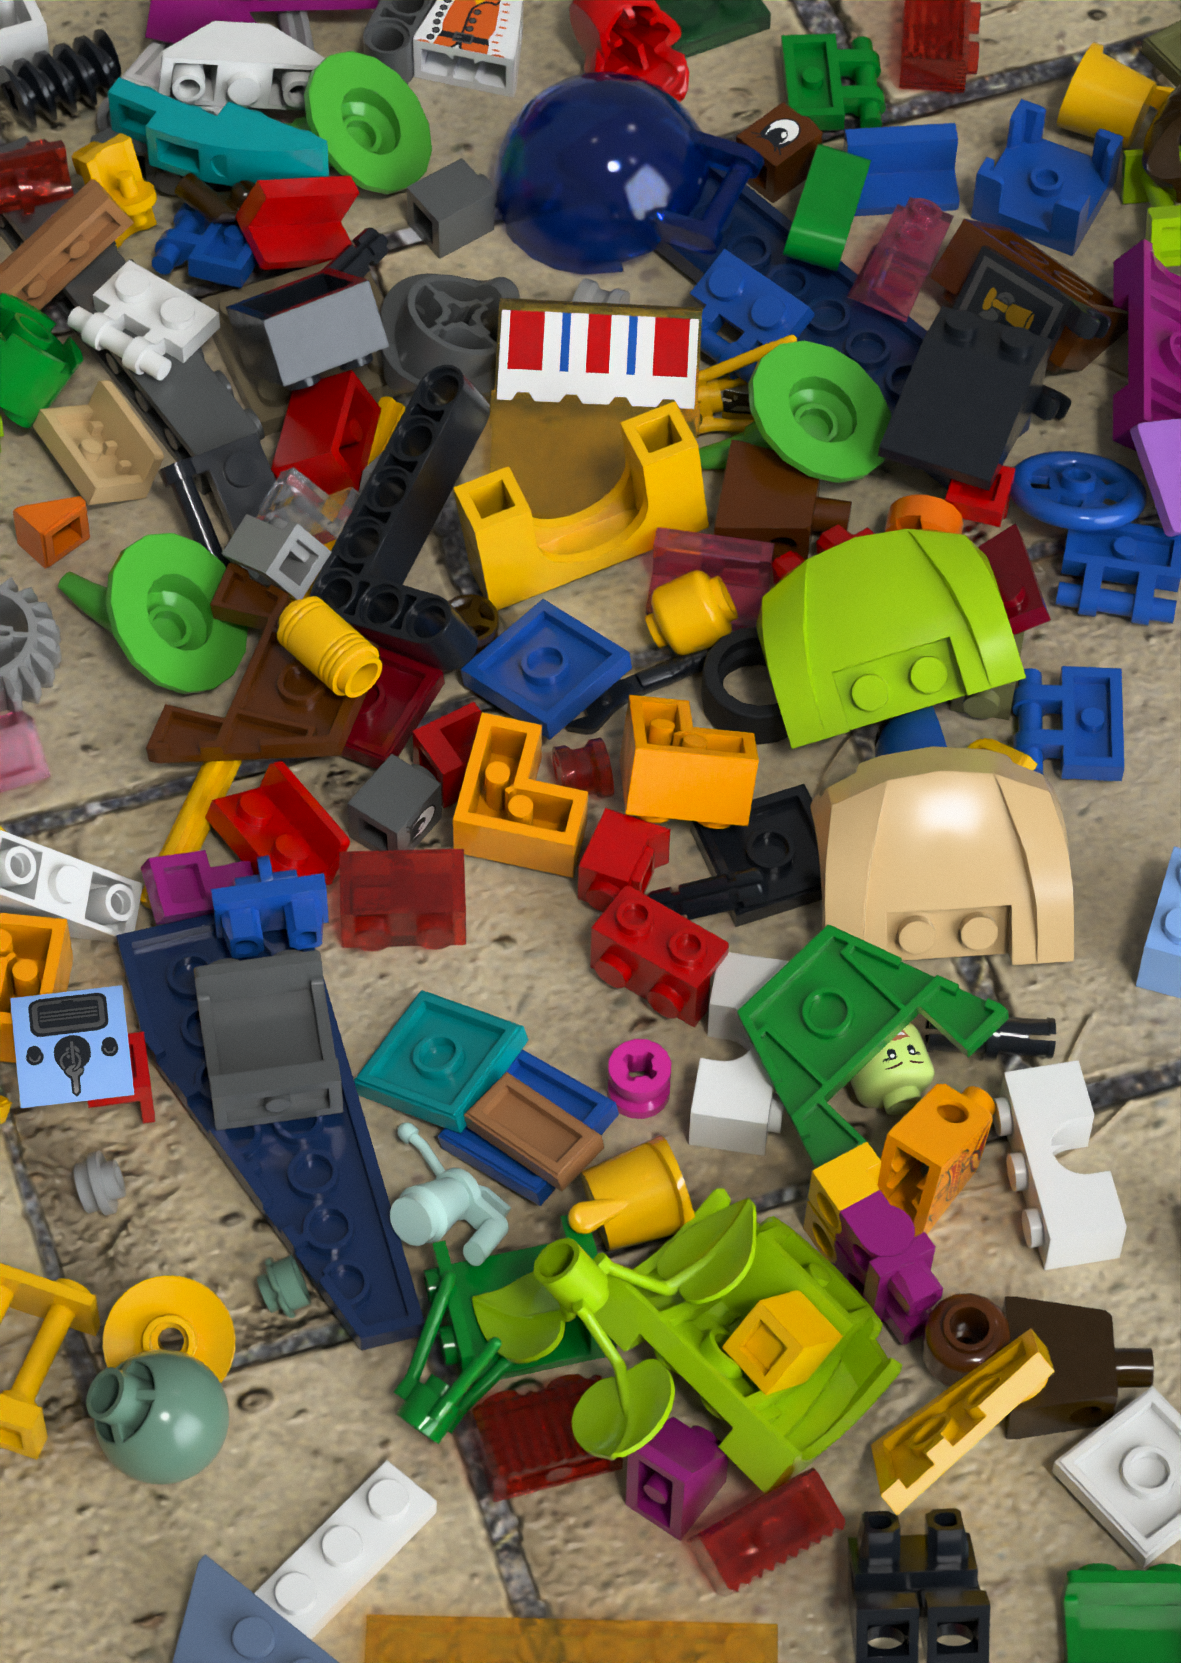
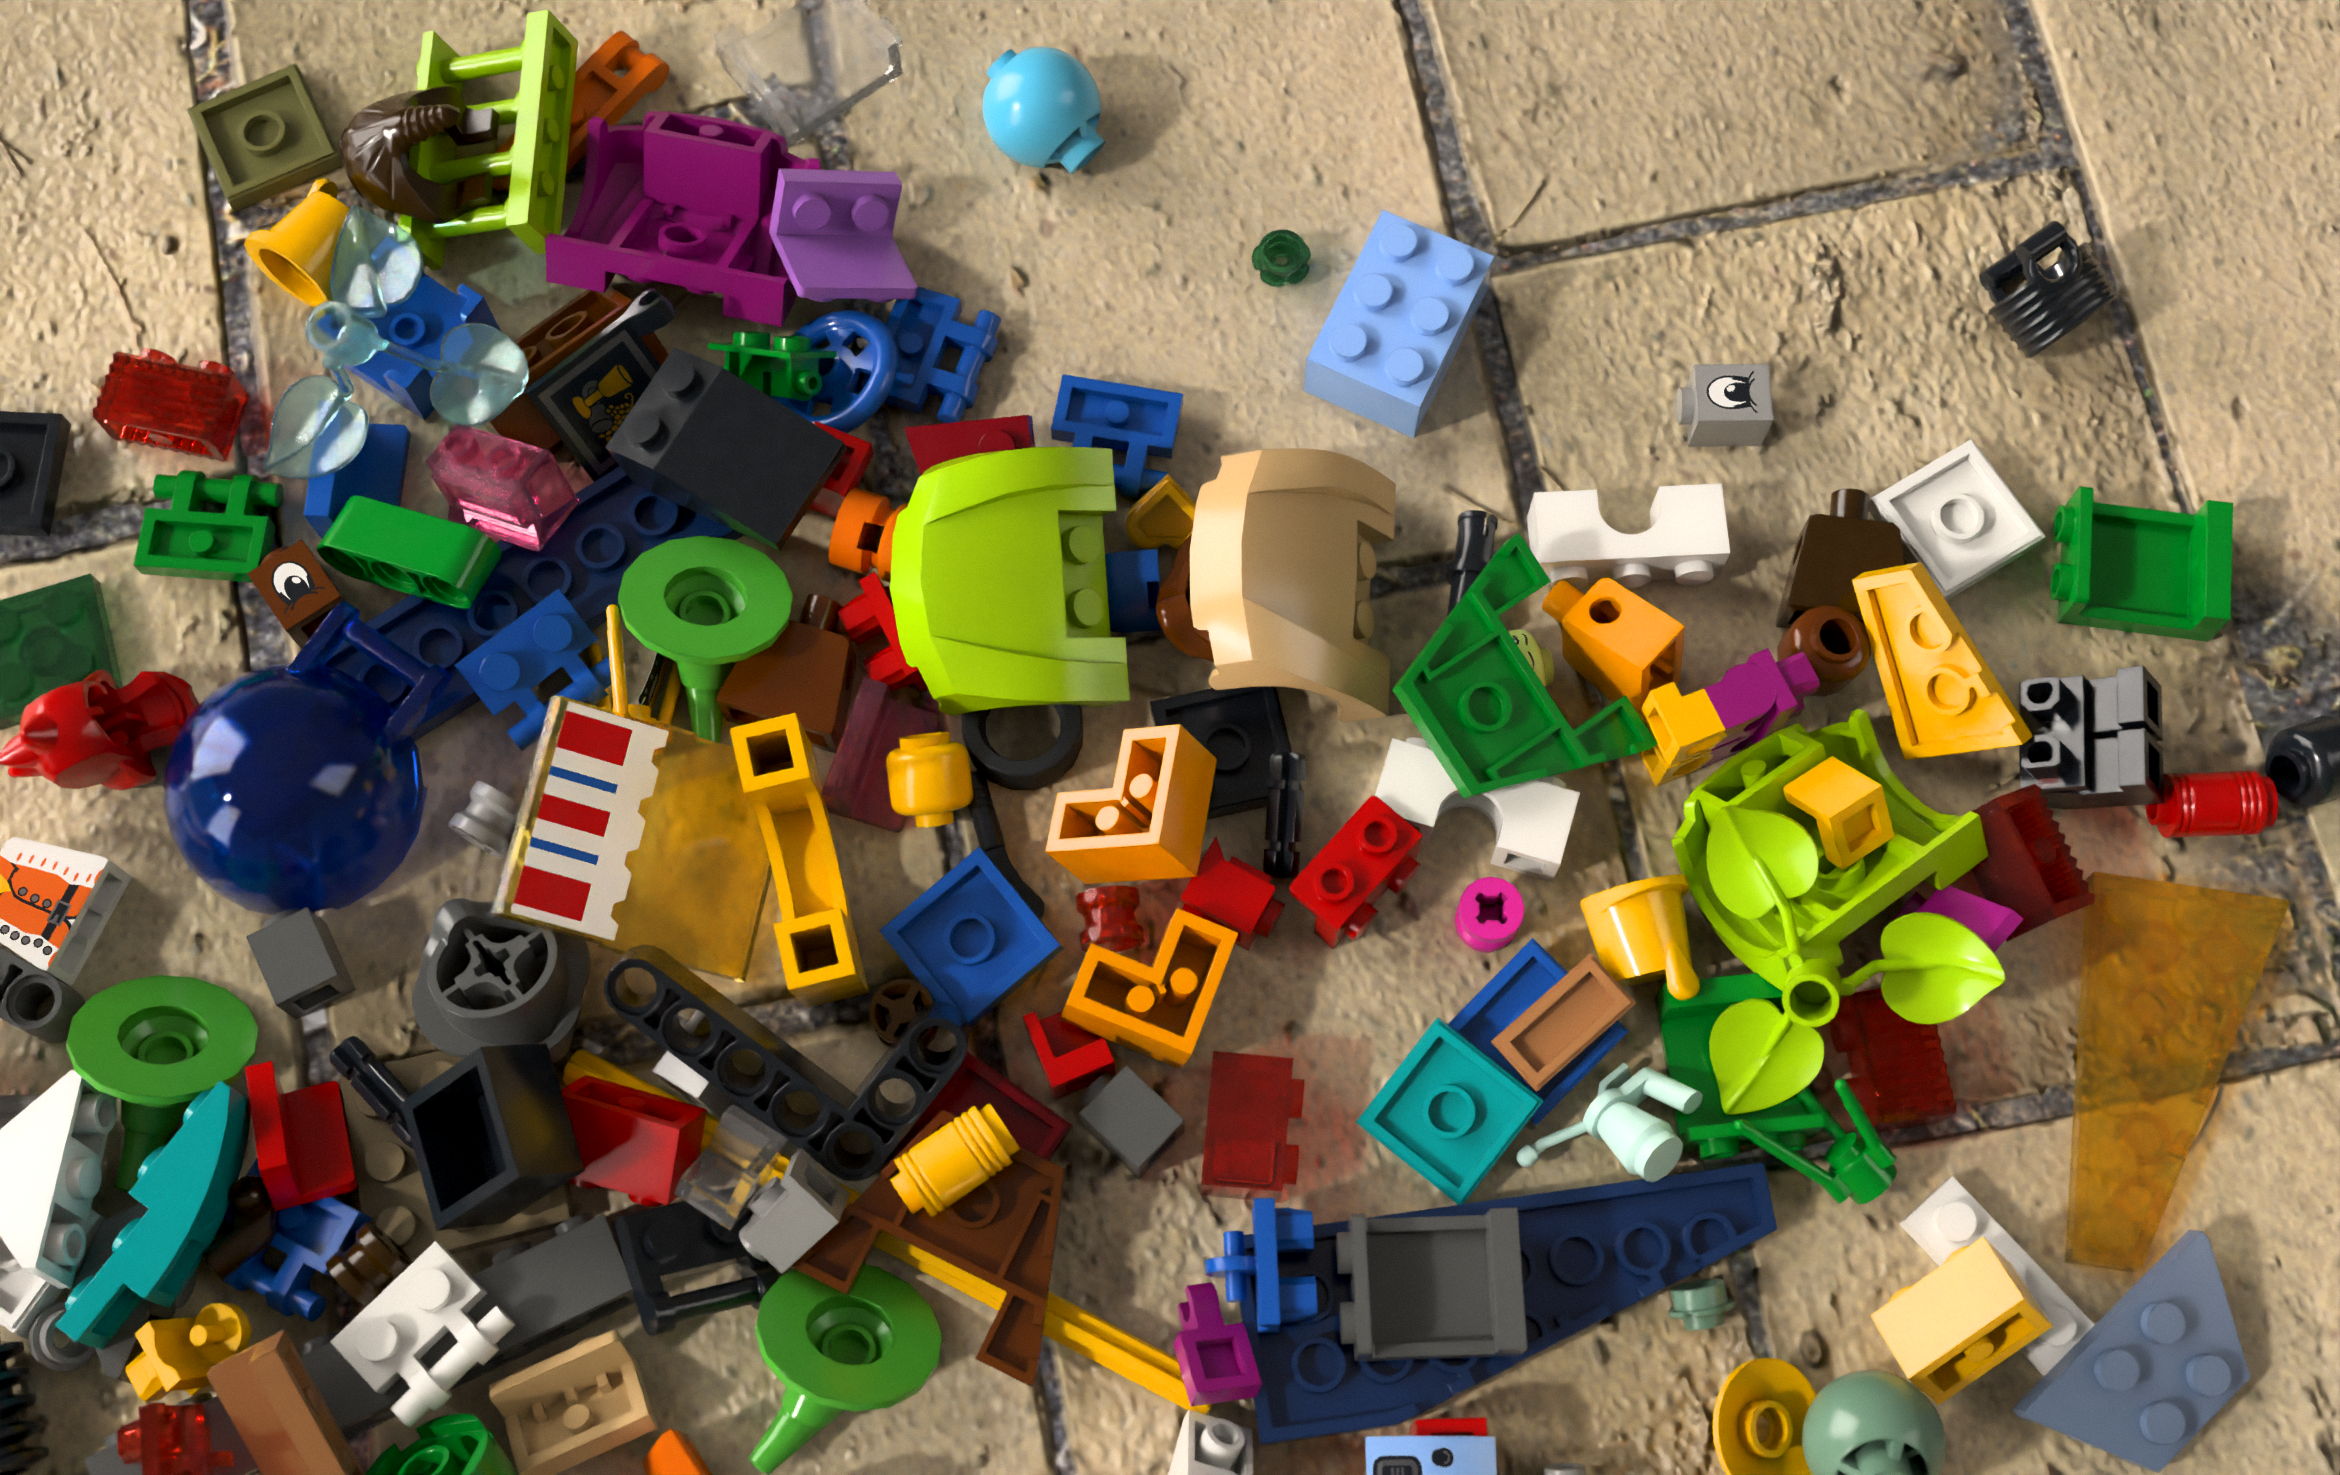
camera: 80 degrees left, 15 degrees up
red bracket [205,761,350,886] -> none
none -> clear light blue plant [262,205,529,479]
none -> dark brown wheel [325,1222,413,1307]
none -> green hinge [708,331,837,401]
none -> yellow brick [1870,1237,2053,1405]

